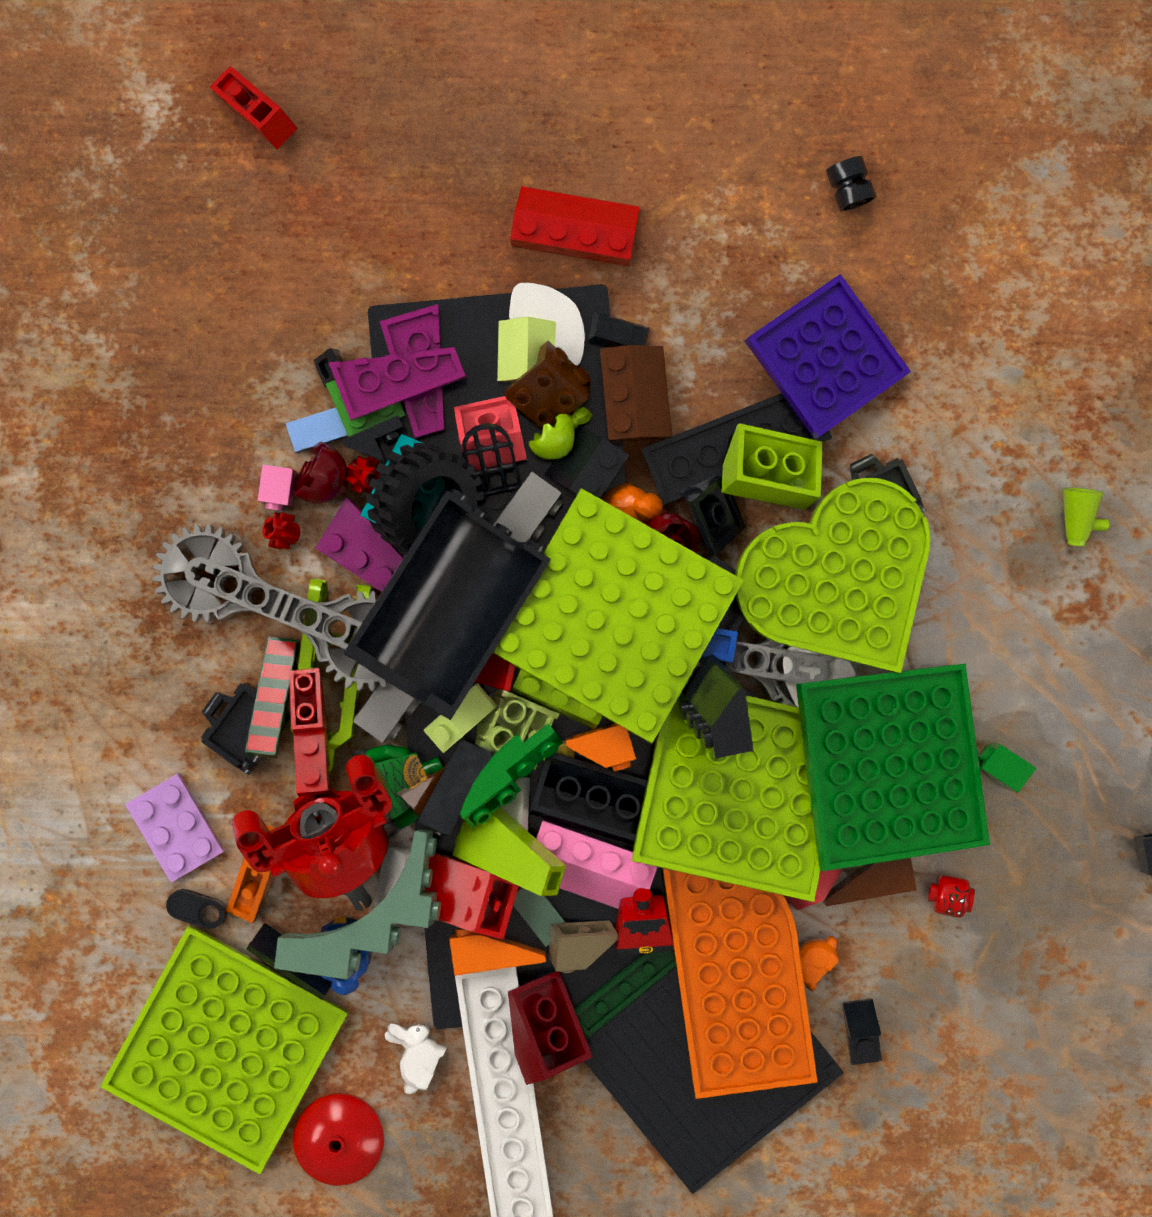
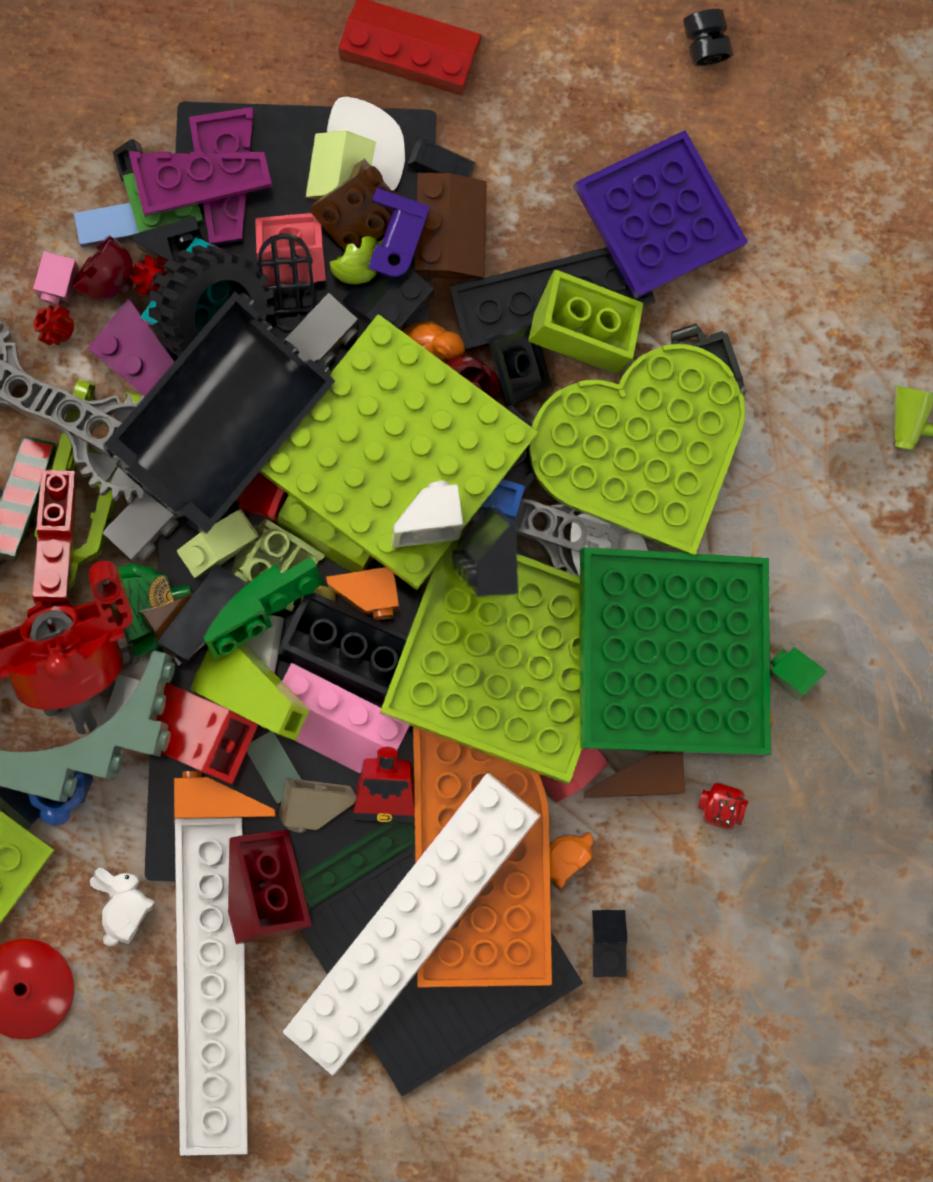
camera: 10 degrees right, 5 degrees down
none -> white plate [283,773,541,1076]
none -> dark purple piece [367,188,430,278]
none -> white slope [391,481,463,548]

